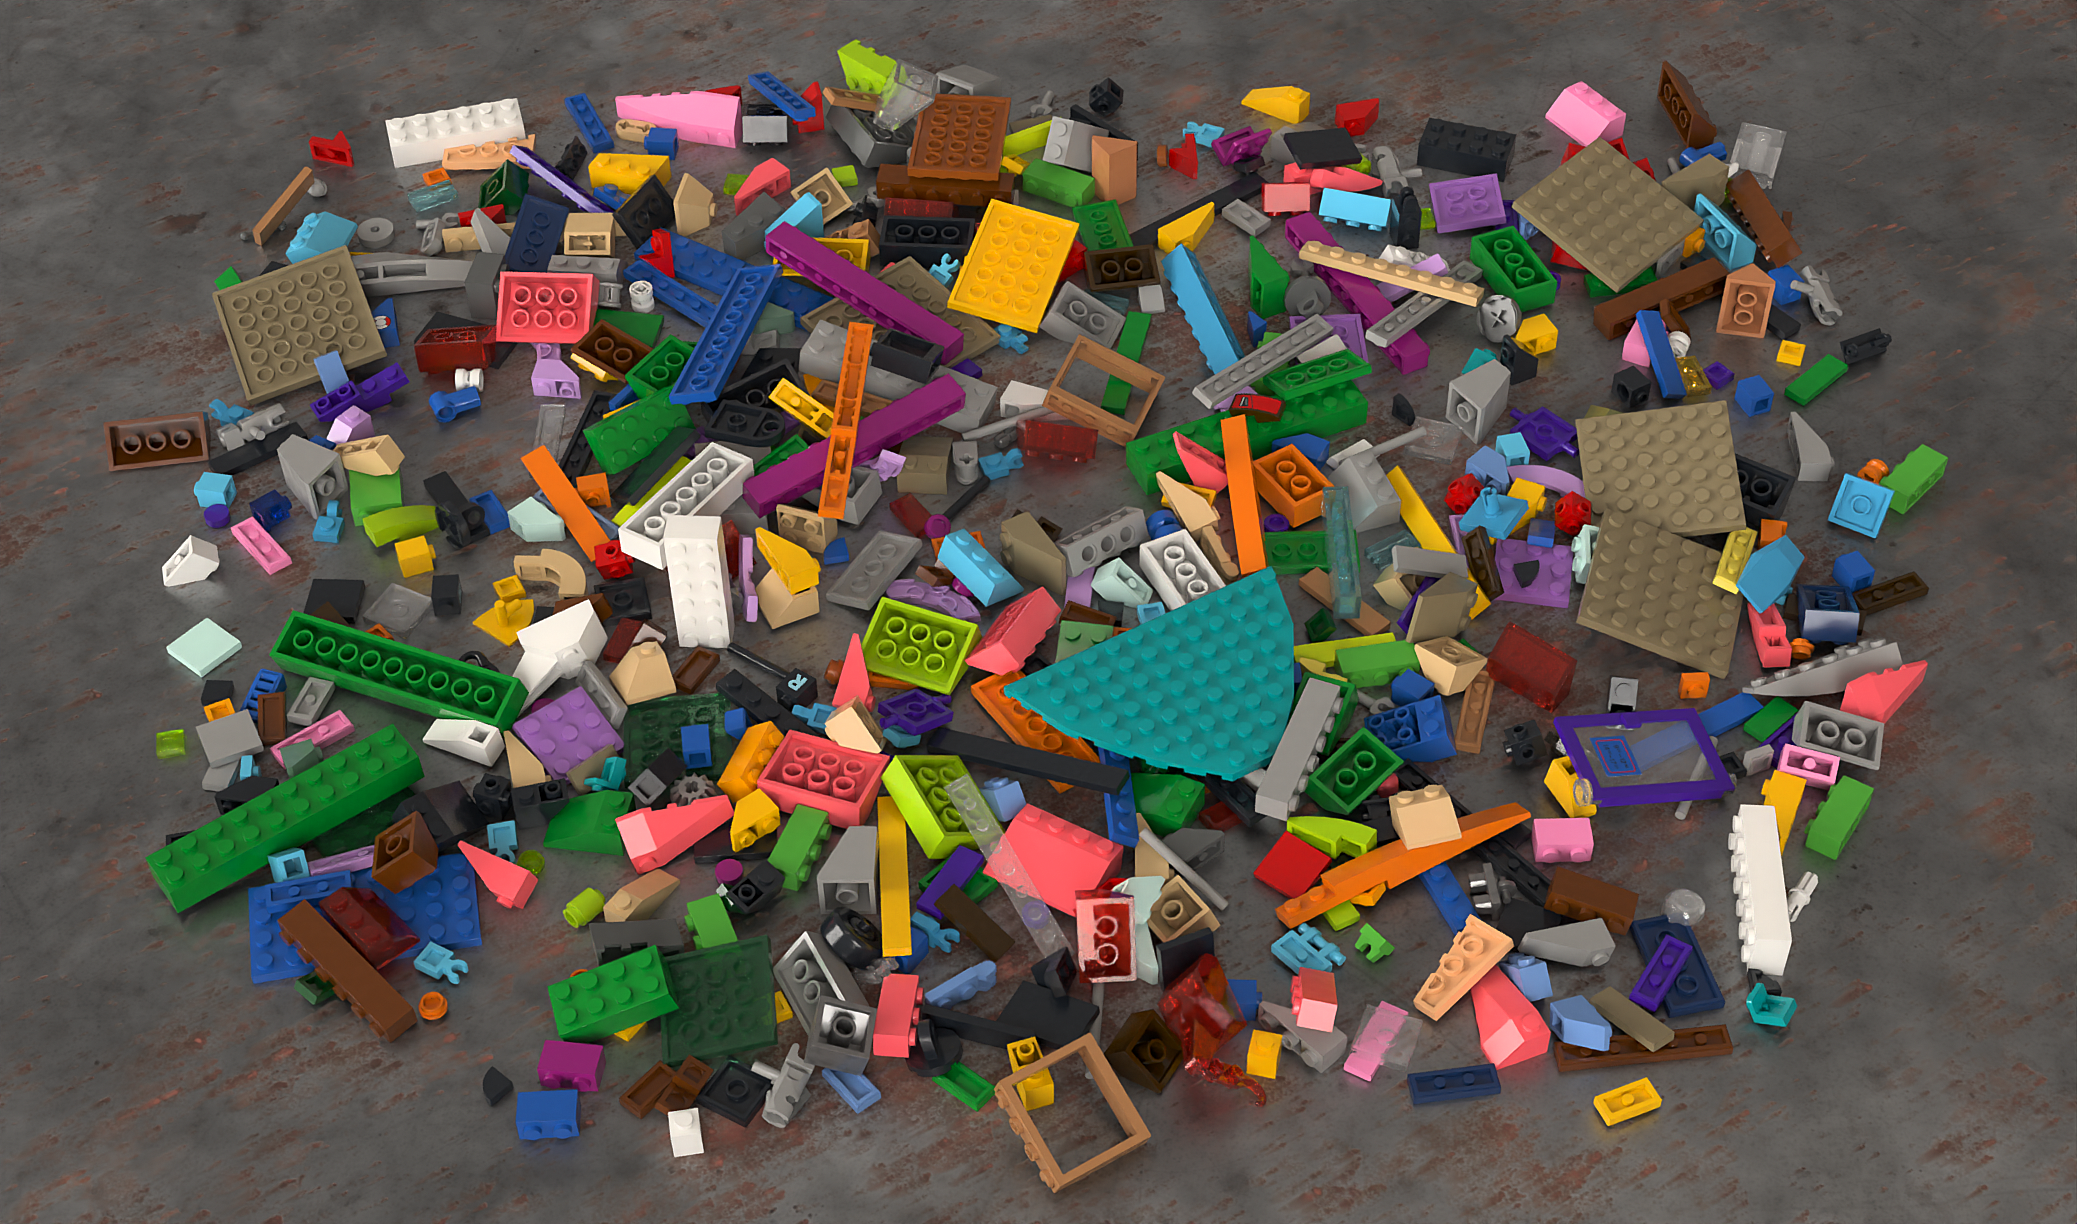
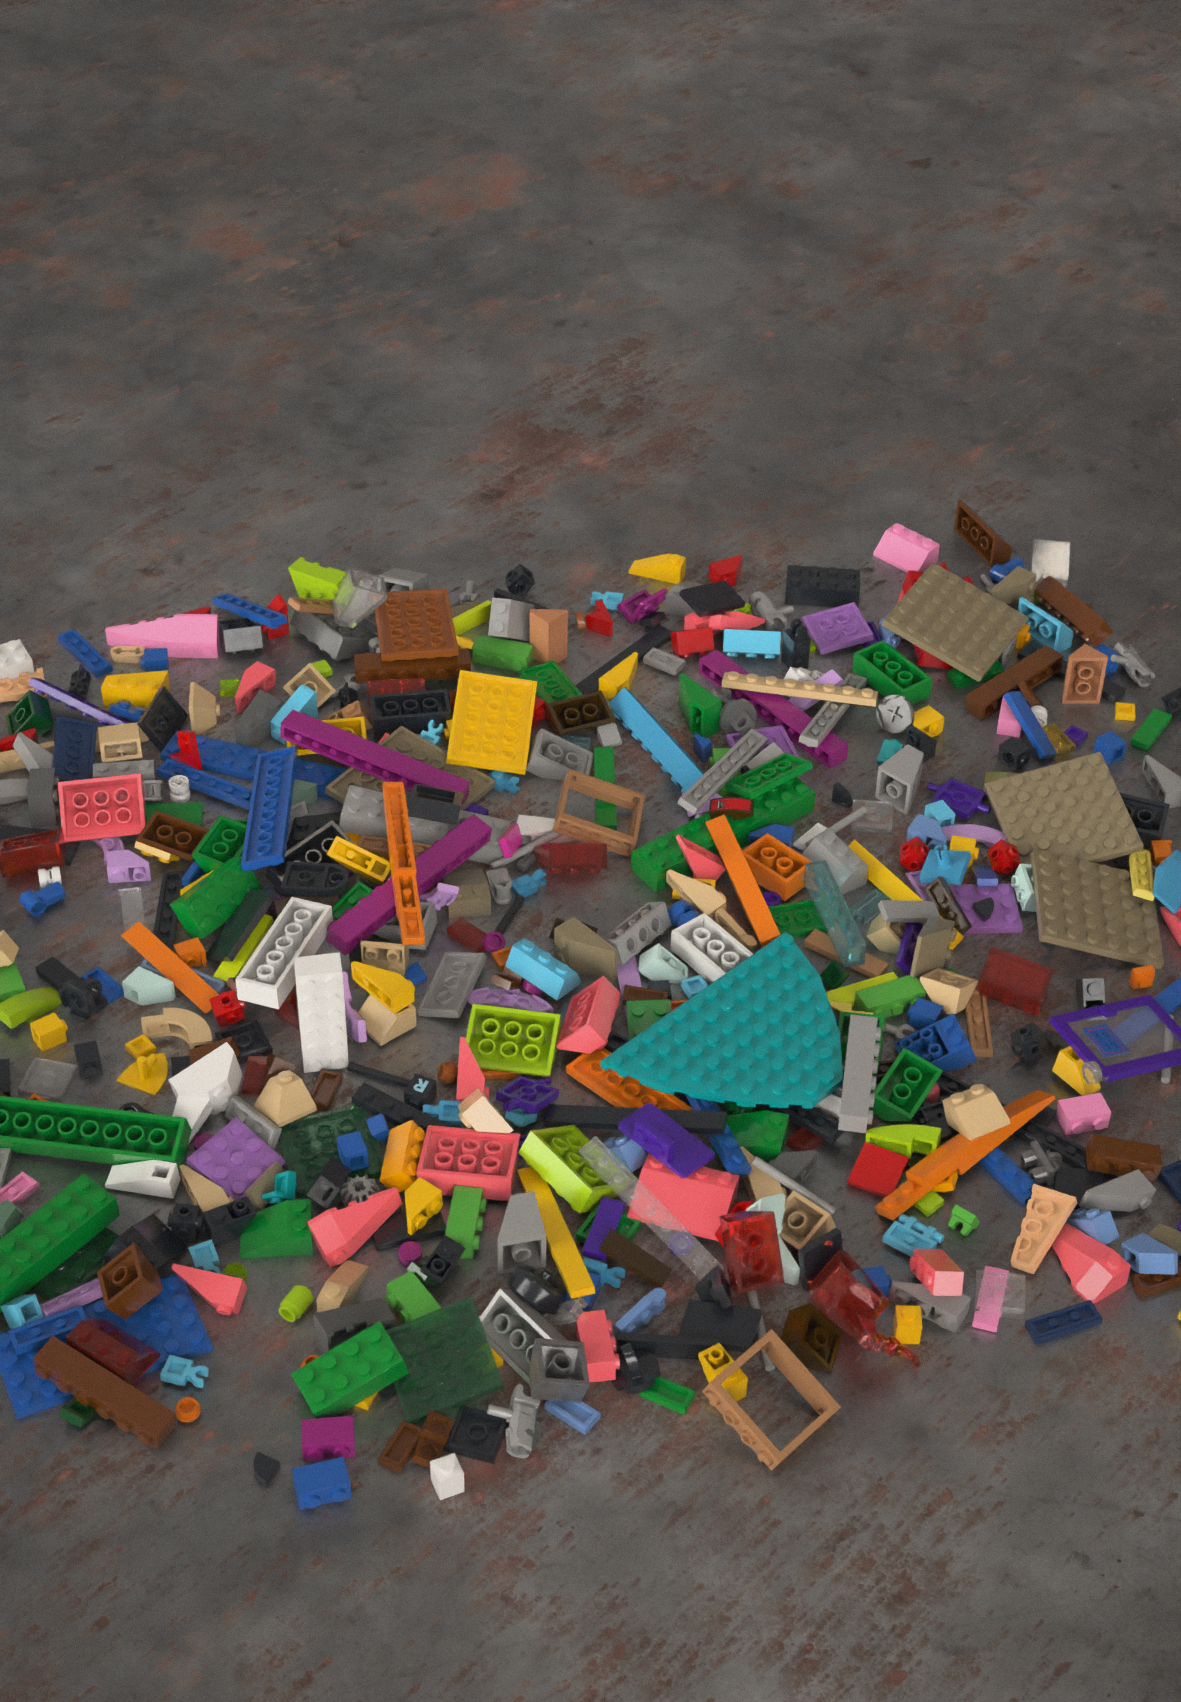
camera: 15 degrees left, 5 degrees down
none -> dark pink tile [499,823,523,858]
none -> dark purple bracket [618,1103,715,1178]

